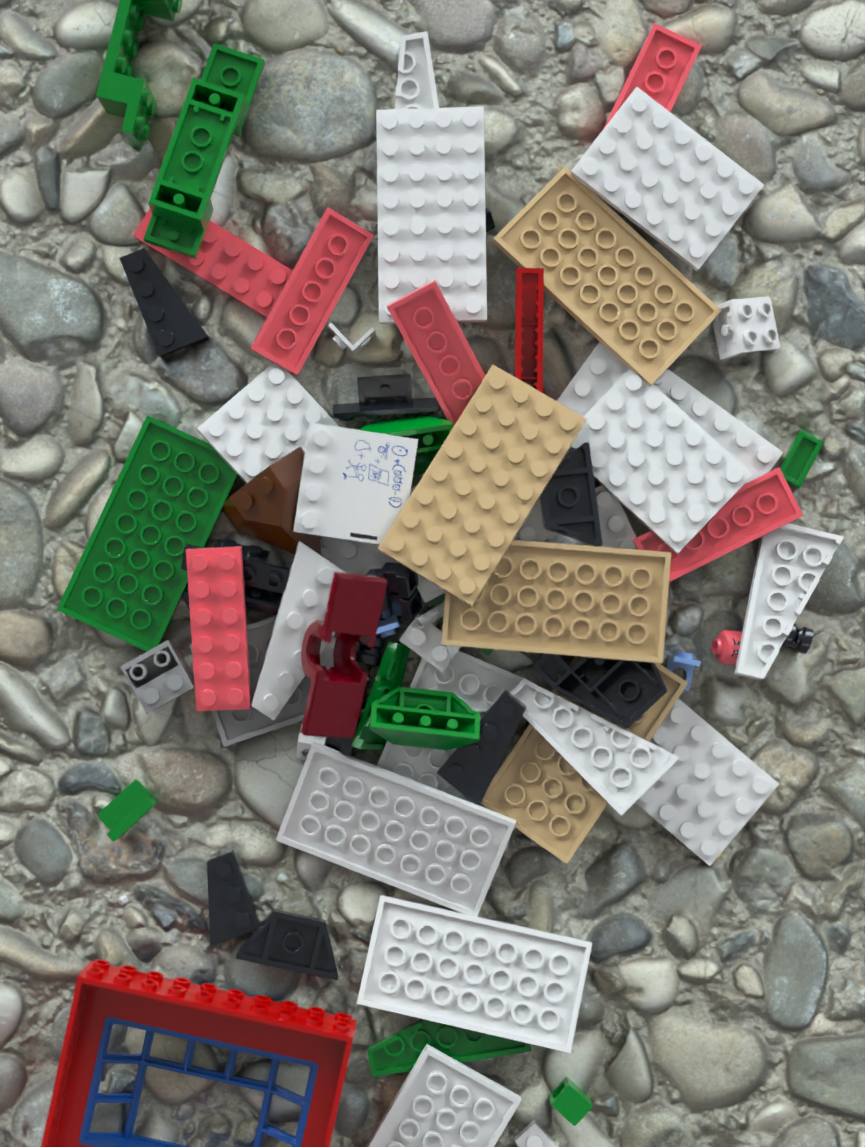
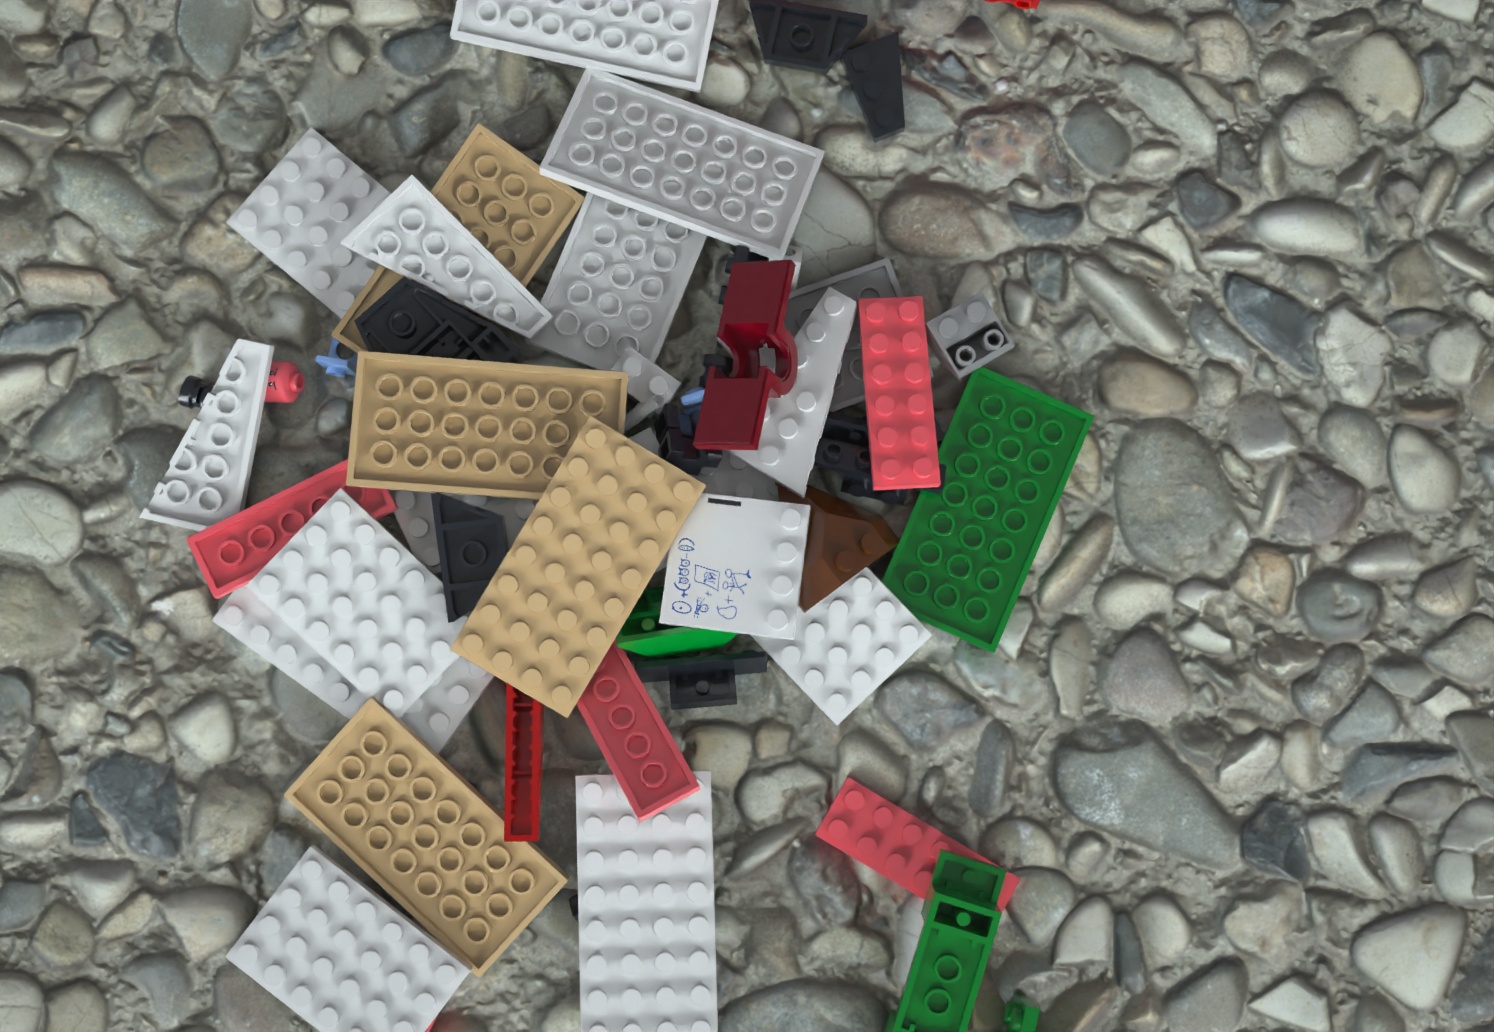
camera: 175 degrees right, 5 degrees down
green panel [98,779,158,842] -> none
black wing [120,248,209,358] -> none
coral plate [250,207,374,376] -> none
white bracket [328,323,376,355] -> none
green wing [352,641,410,750] -> none
green wedge [369,686,480,750] -> none
black wing [437,689,526,806] -> none
white bracket [712,297,780,360] -> none
green tile [779,429,824,489] -> none

